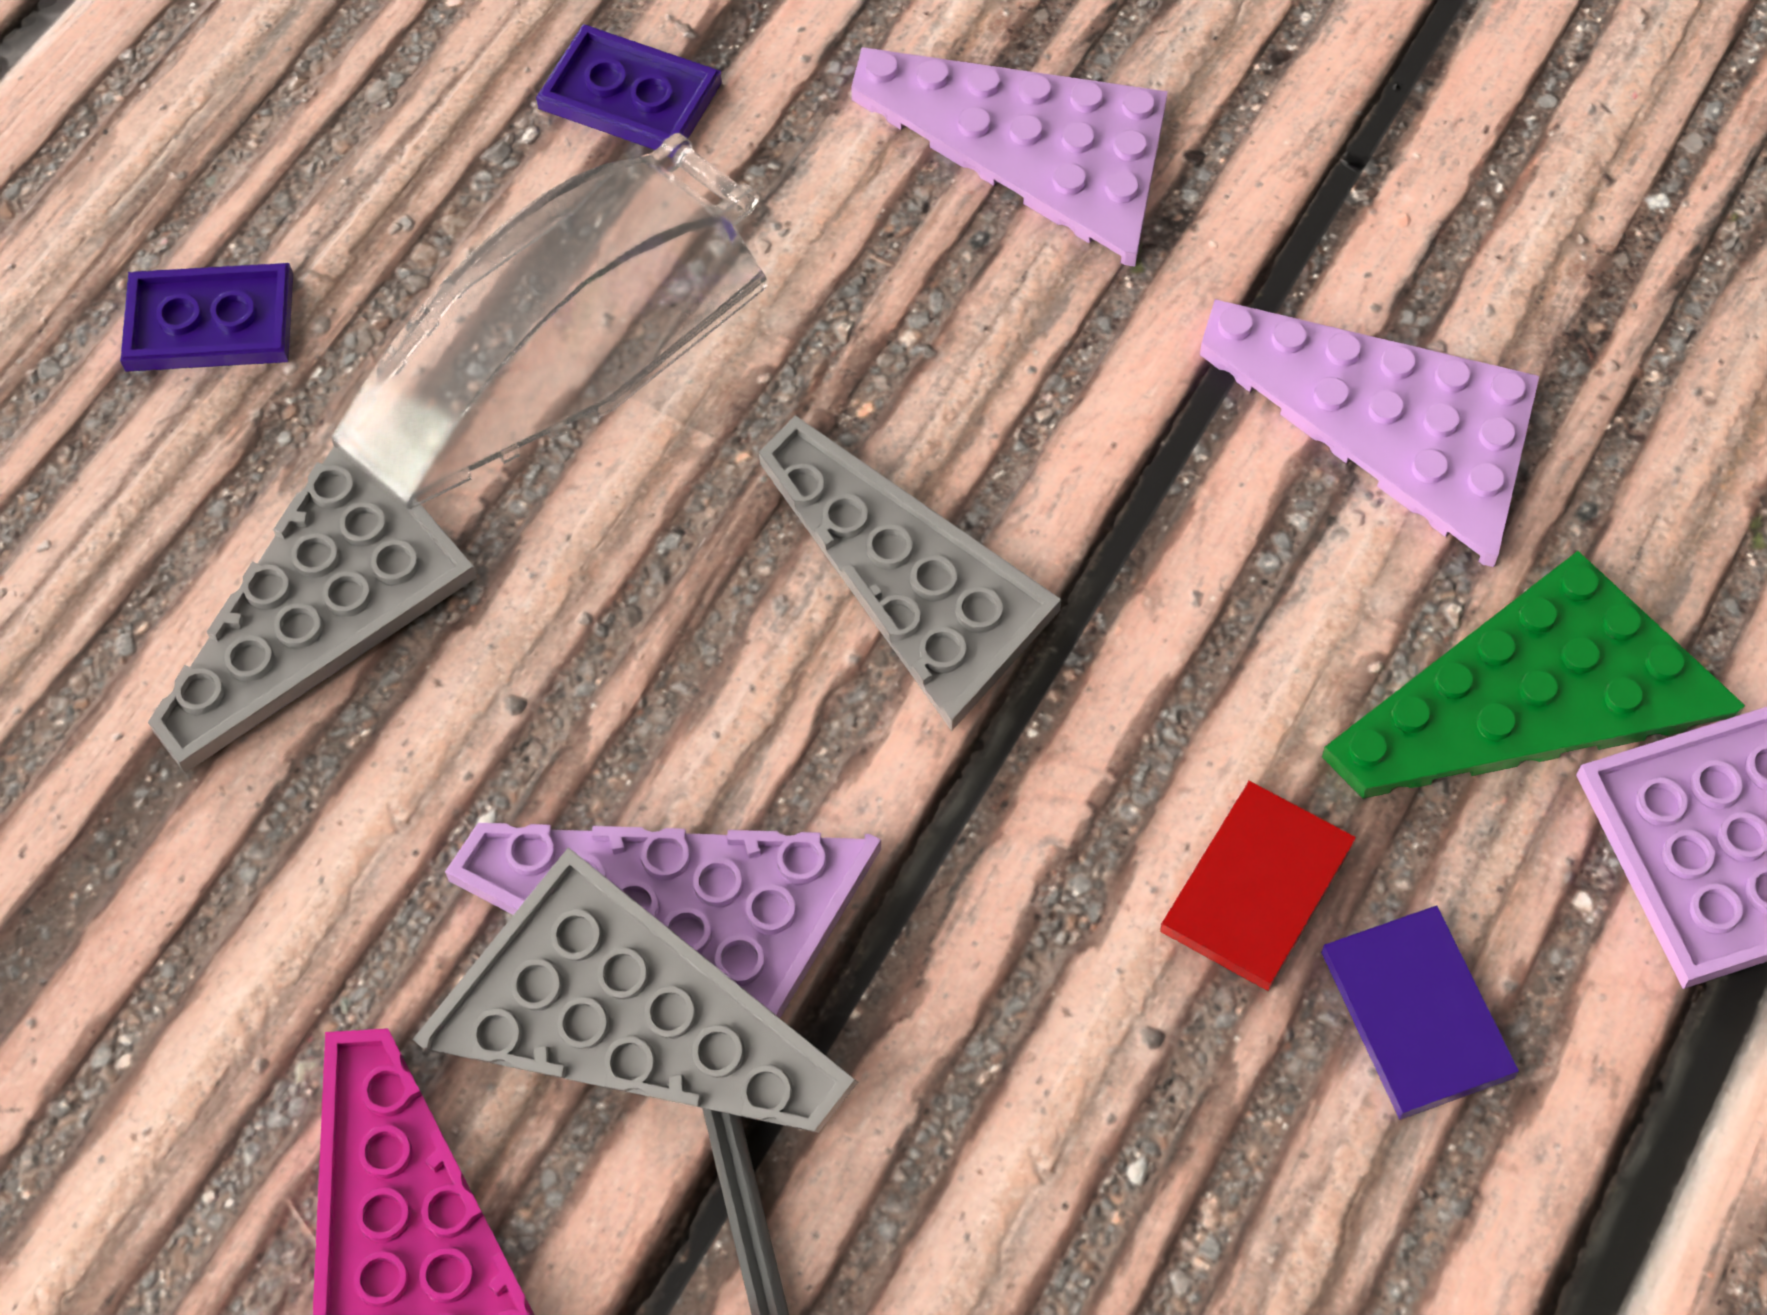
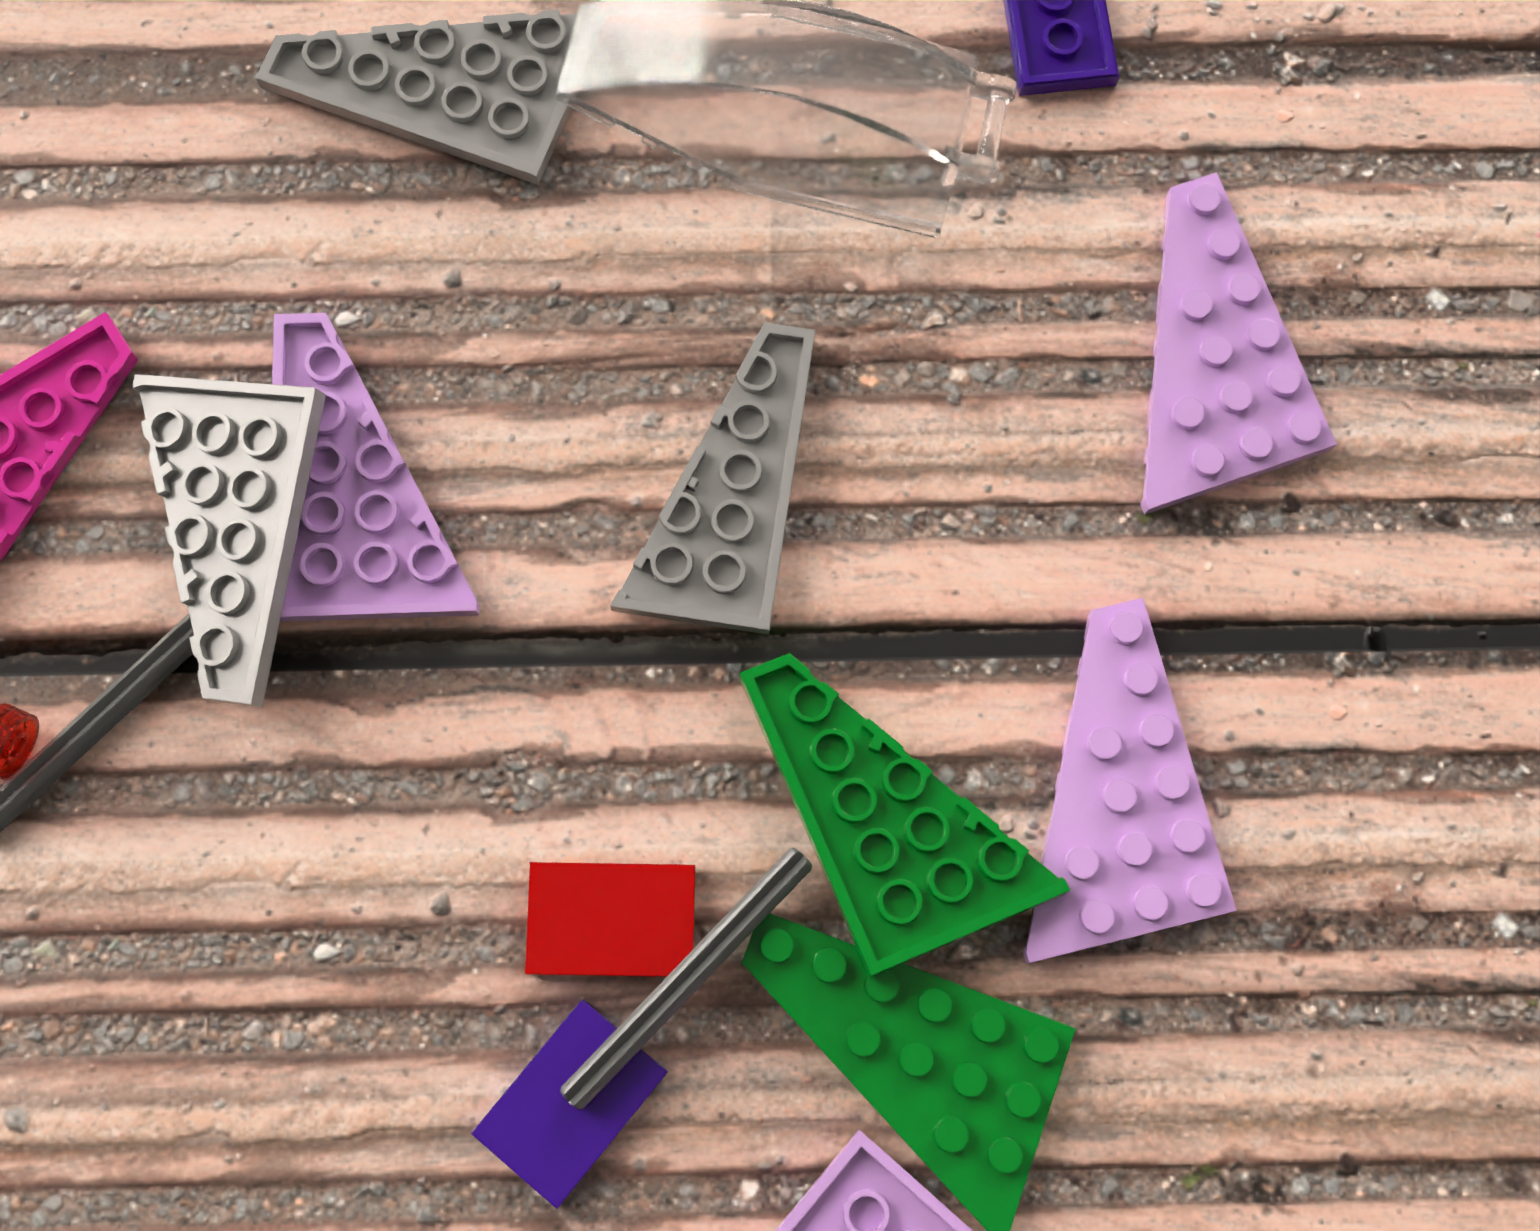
camera: 55 degrees right, 15 degrees up
none -> dark grey axle [560,847,812,1110]
none -> green wing [740,653,1070,978]

